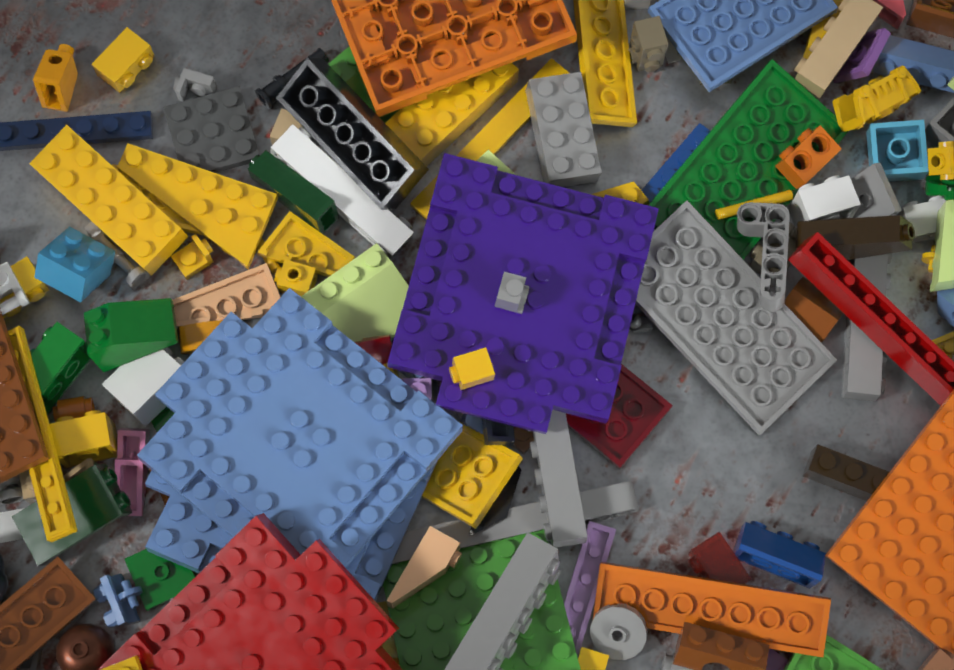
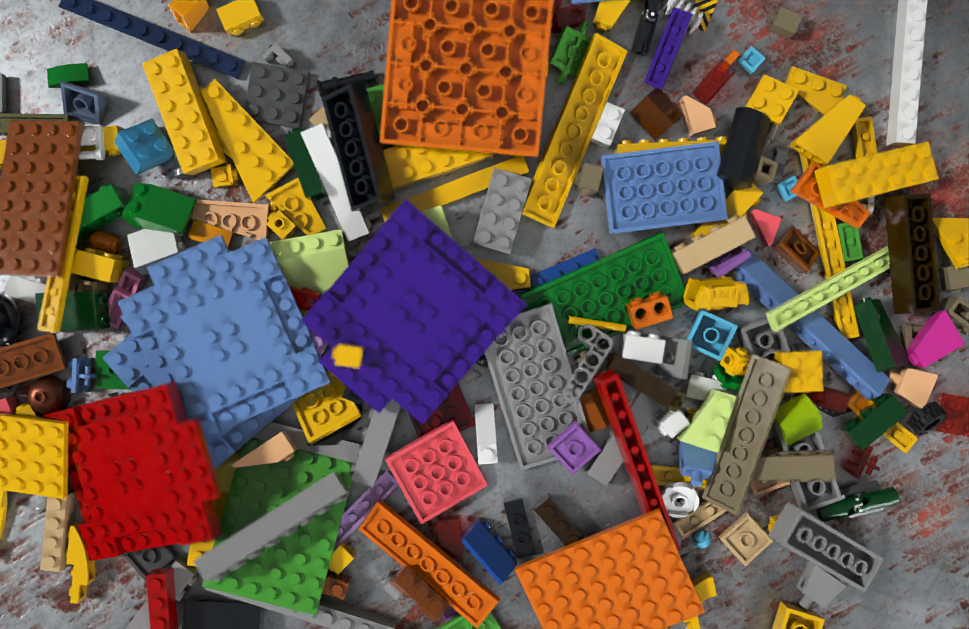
camera: 30 degrees right, 15 degrees up
light grey brick [495,272,529,314] -> none
light grey plate [590,603,648,660] -> none
none -> coral plate [384,419,488,524]
none -> white slope [474,403,498,464]
none -> black plate [504,498,536,559]
none -> medium lavender plate [547,421,602,475]
none -> white brick [654,408,690,438]

